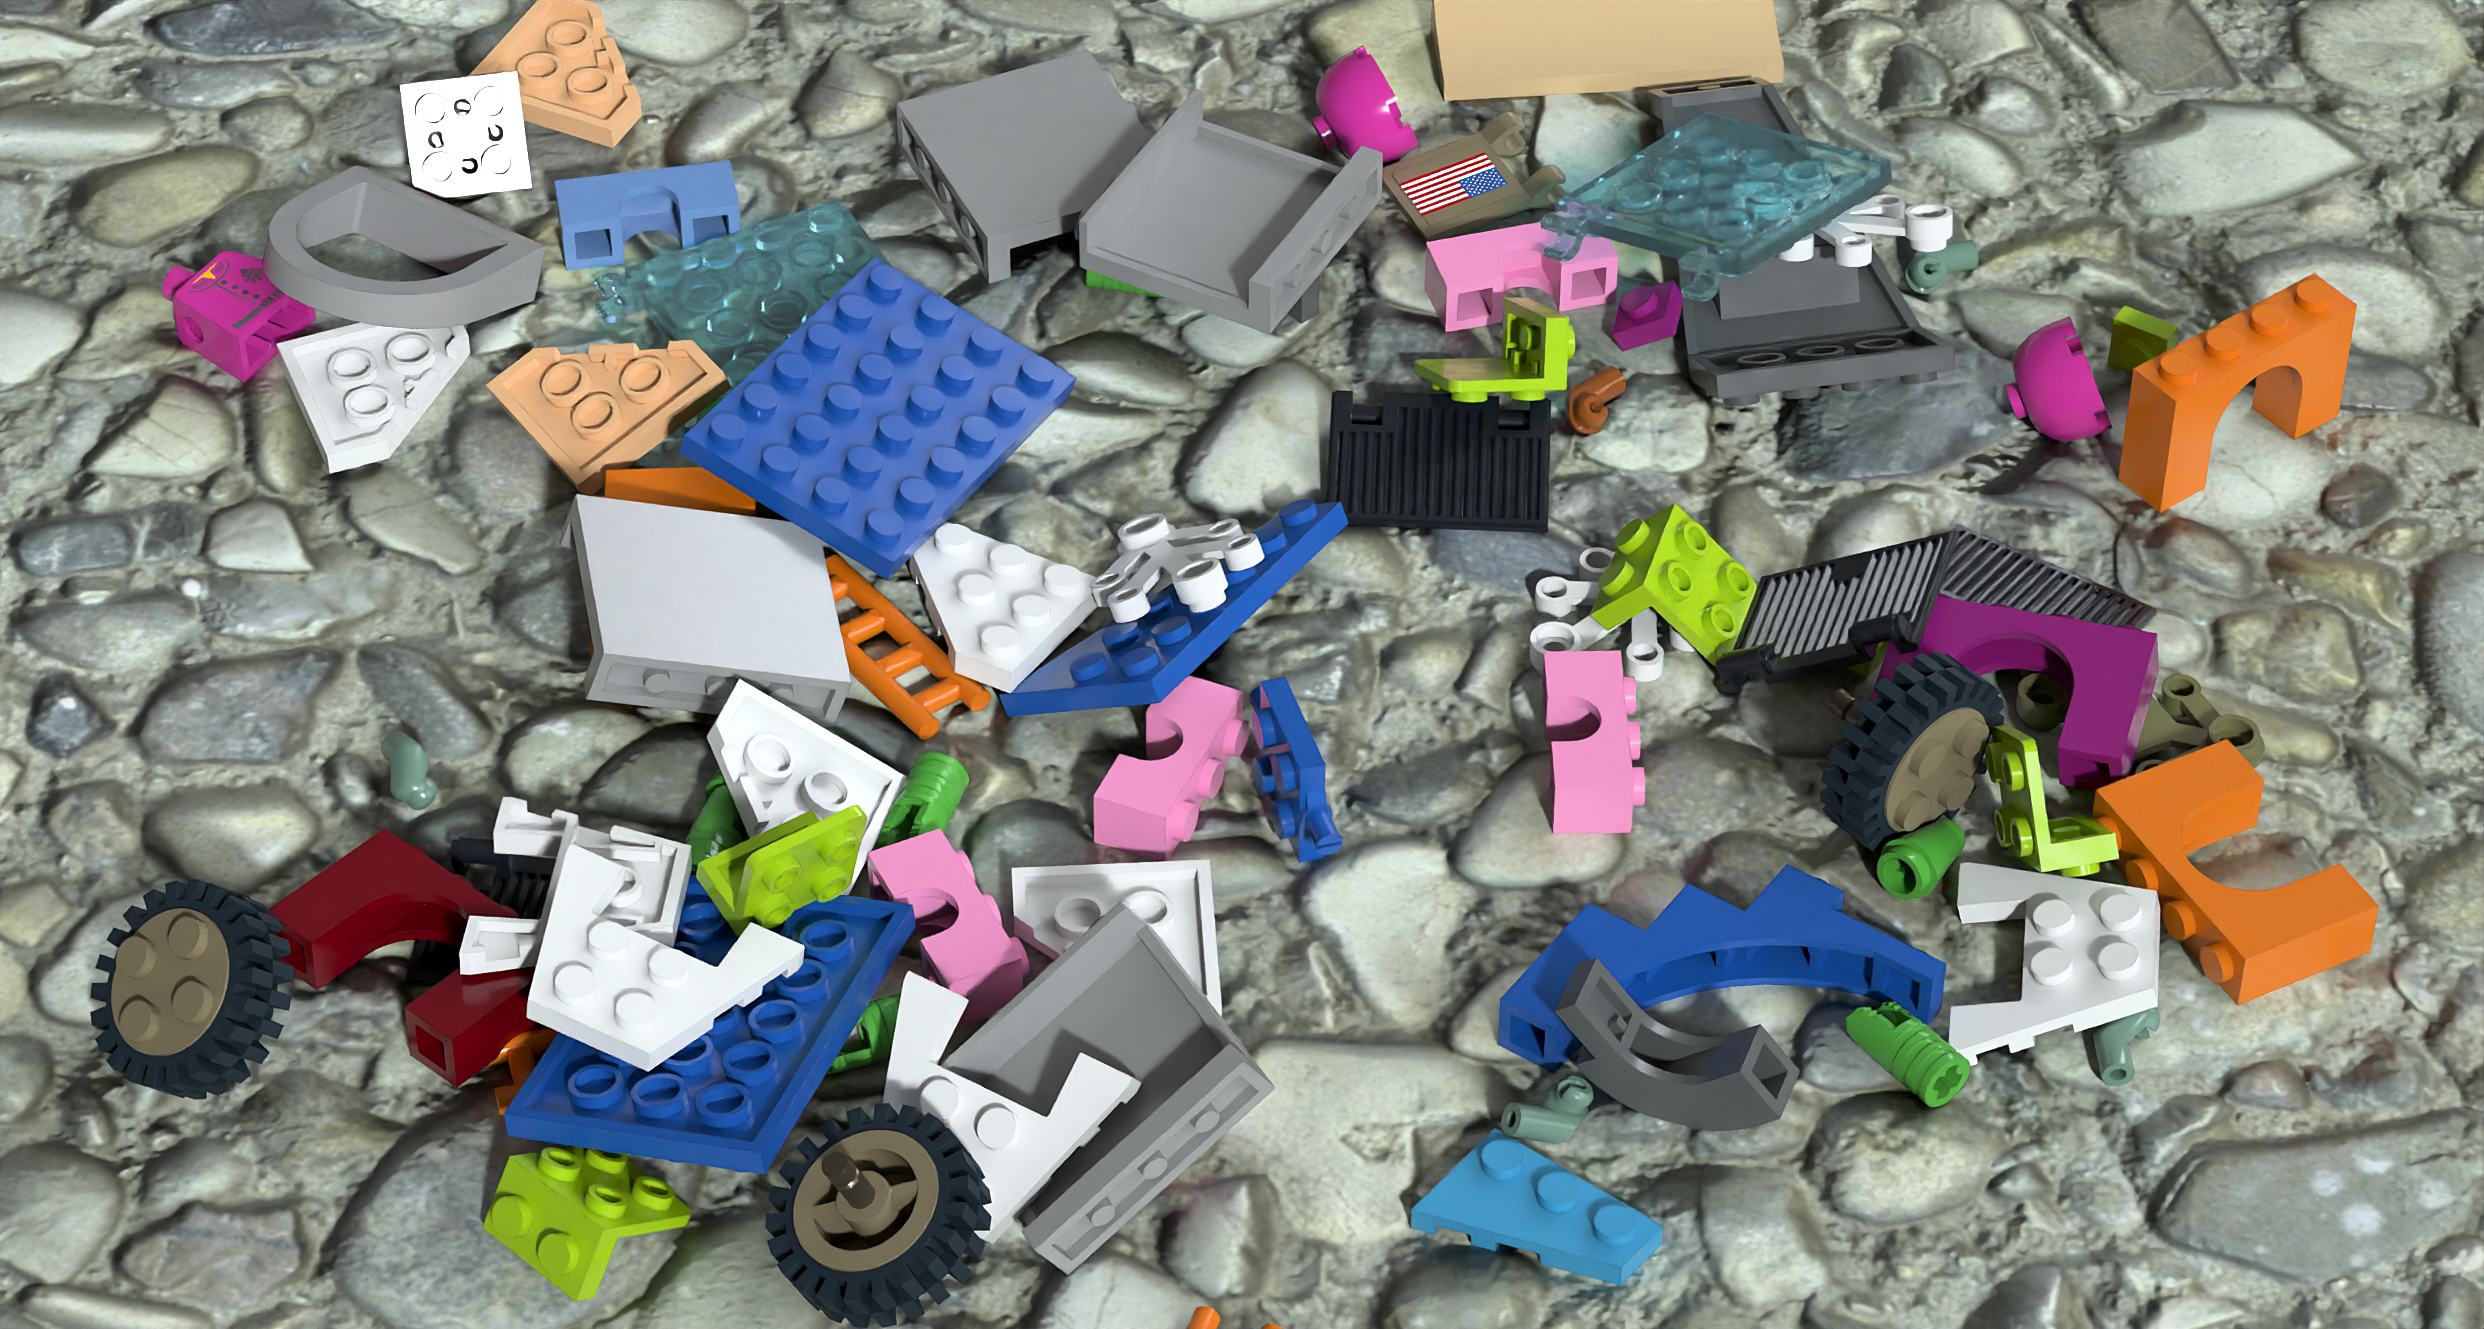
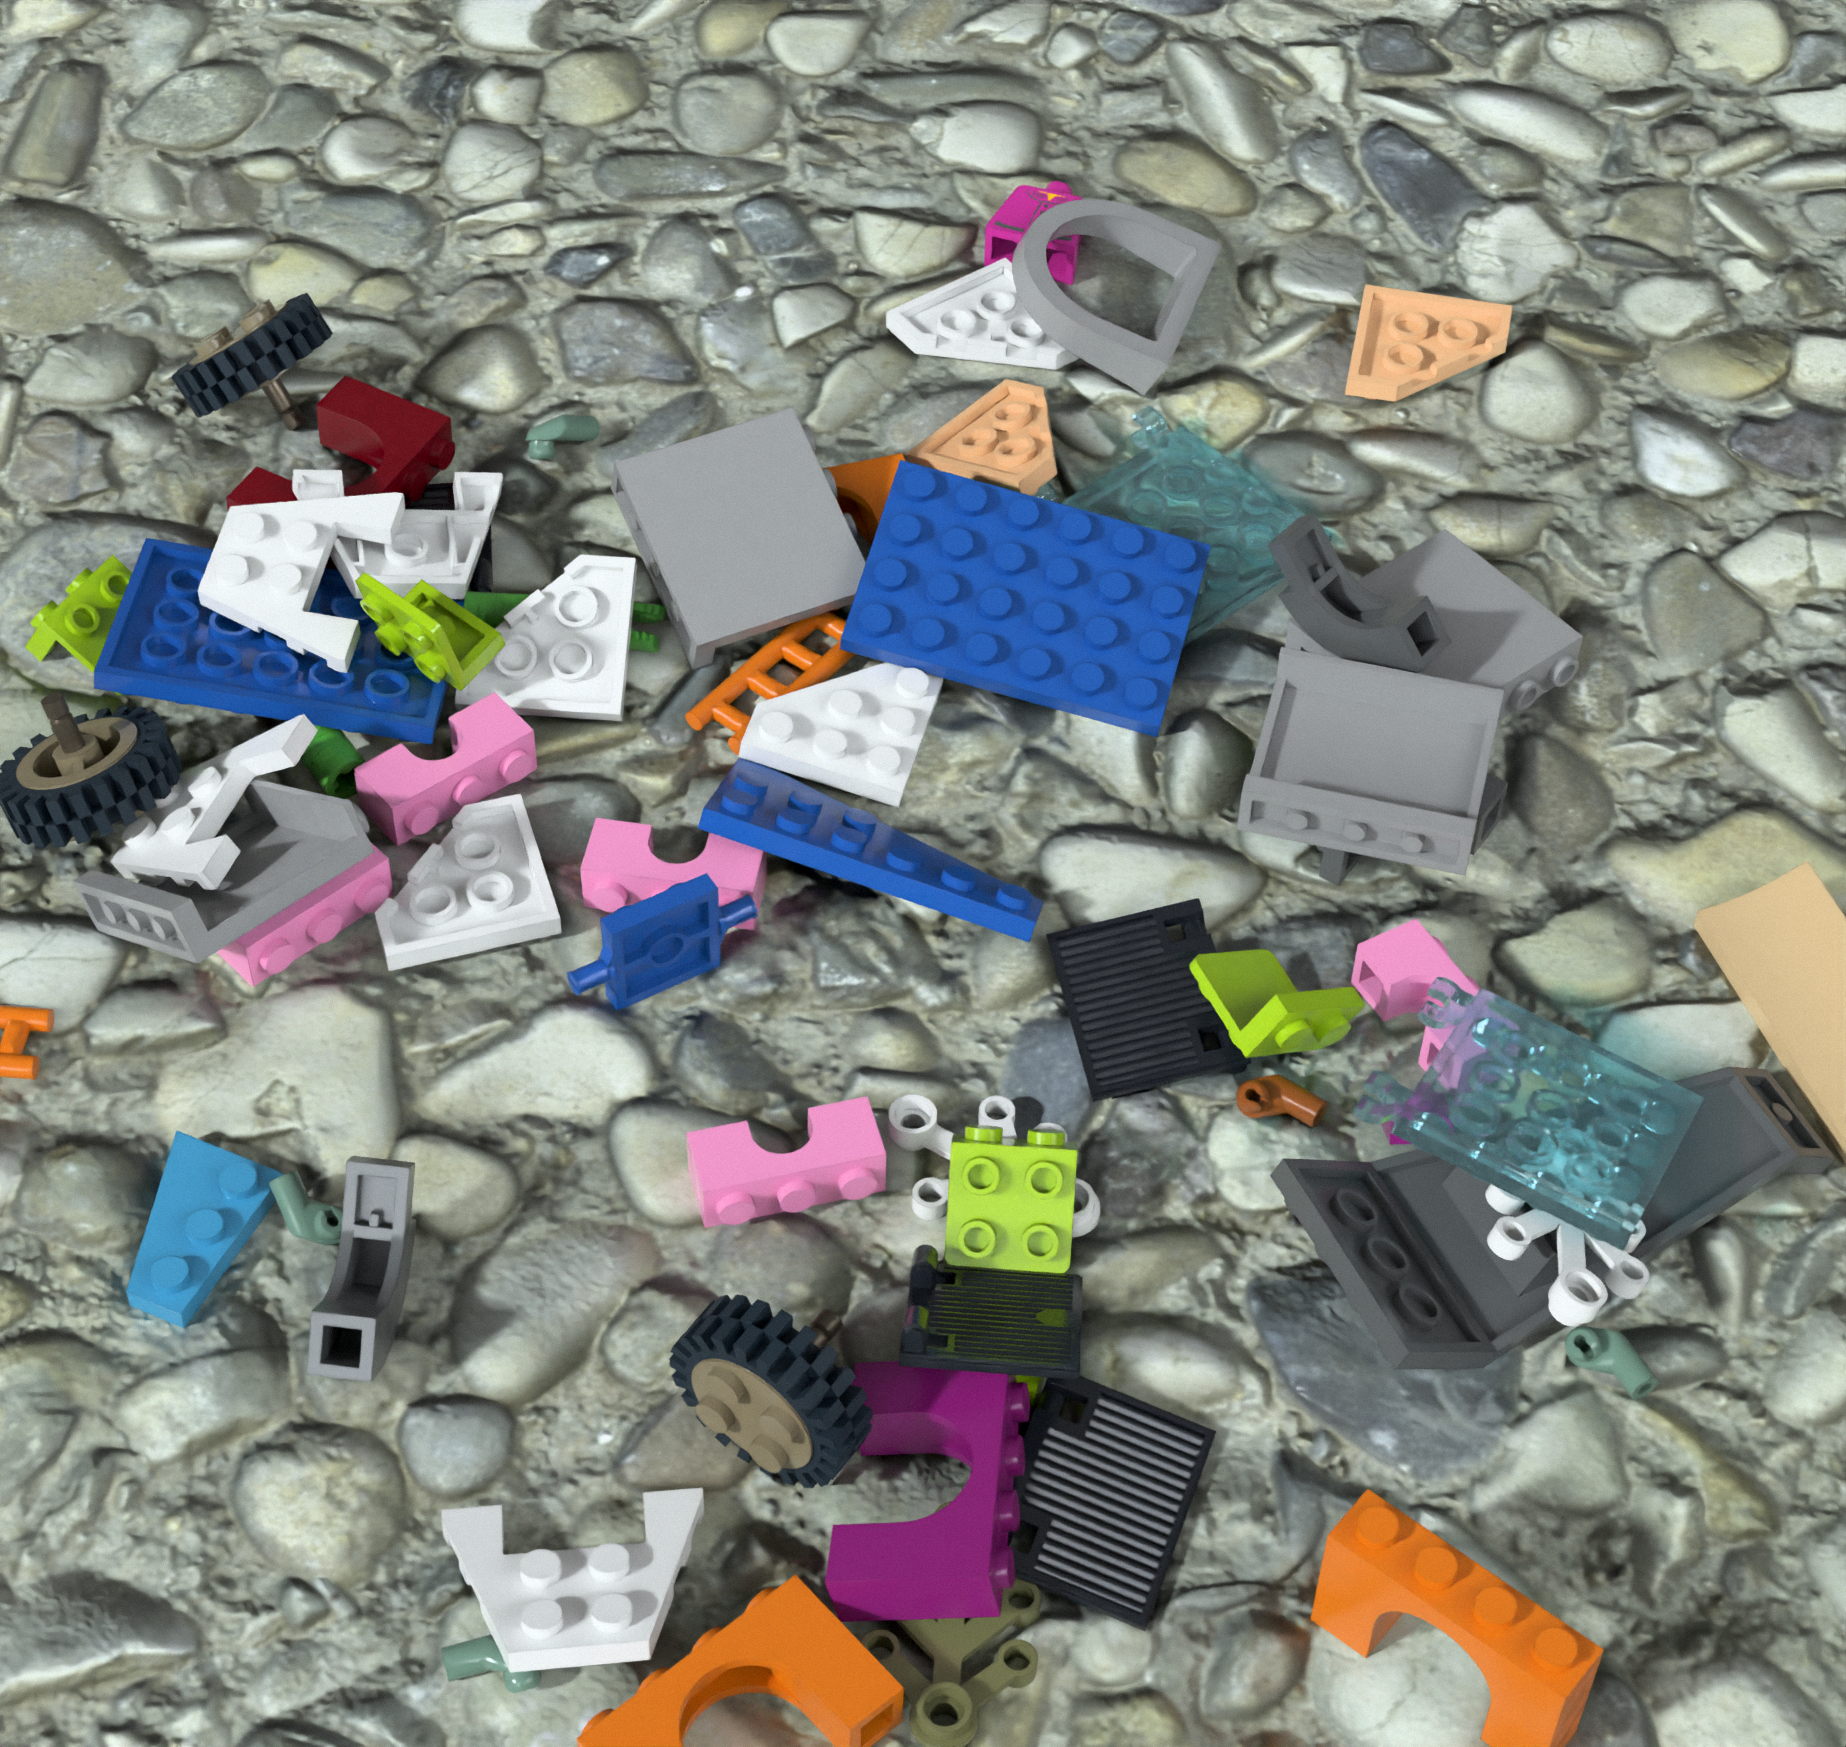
camera: 75 degrees right, 5 degrees up
plate [399,70,532,199] -> none
medium blue arch [554,160,742,271] -> none
bright green hinge [876,752,969,850] -> none
white plant [1090,513,1264,623] -> none
dark pink cylinder [1311,45,1418,164] -> none
dark tan flag [1382,111,1567,244] -> none
blue arch [1498,864,1947,1074] -> none
bright green hinge [1845,1001,1970,1107] -> none
bright green cone [1877,818,1965,900] -> none
lime bracket [1985,724,2119,877] -> none
dark pink cylinder [2005,316,2113,441] -> none
lime plate [2108,305,2179,374] -> none
none -> dark grey arch [1268,513,1452,673]

